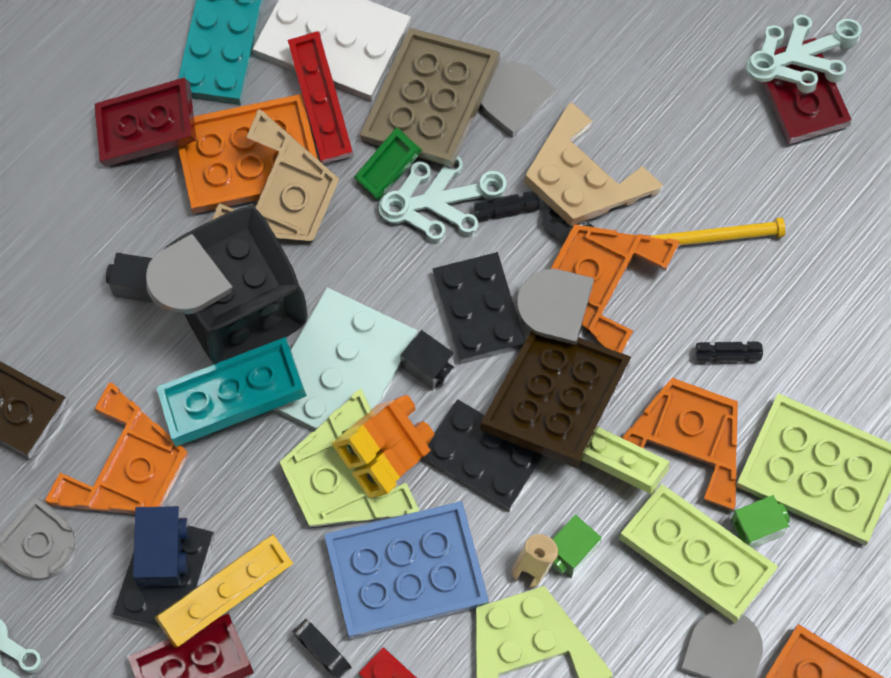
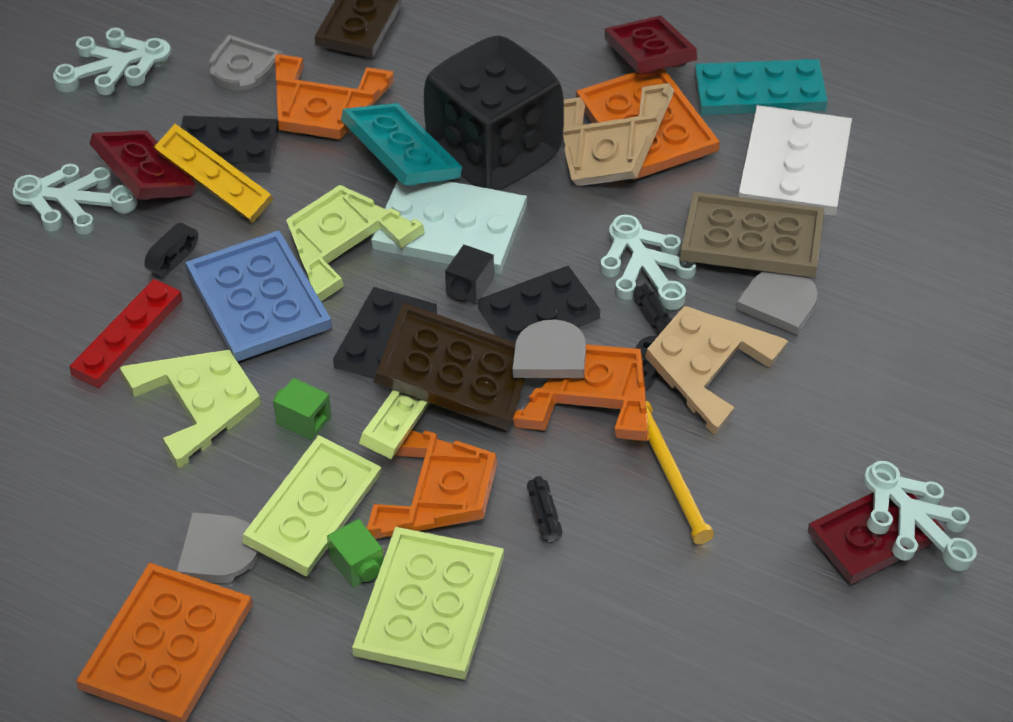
camera: 80 degrees right, 20 degrees down
dark blue brick [133,506,189,587] -> none
light grey tile [146,234,232,314] -> none
red plate [287,31,354,164] -> none
hips [331,395,435,498] -> none
green tile [354,127,423,200] -> none
tan piece [512,534,558,588] -> none

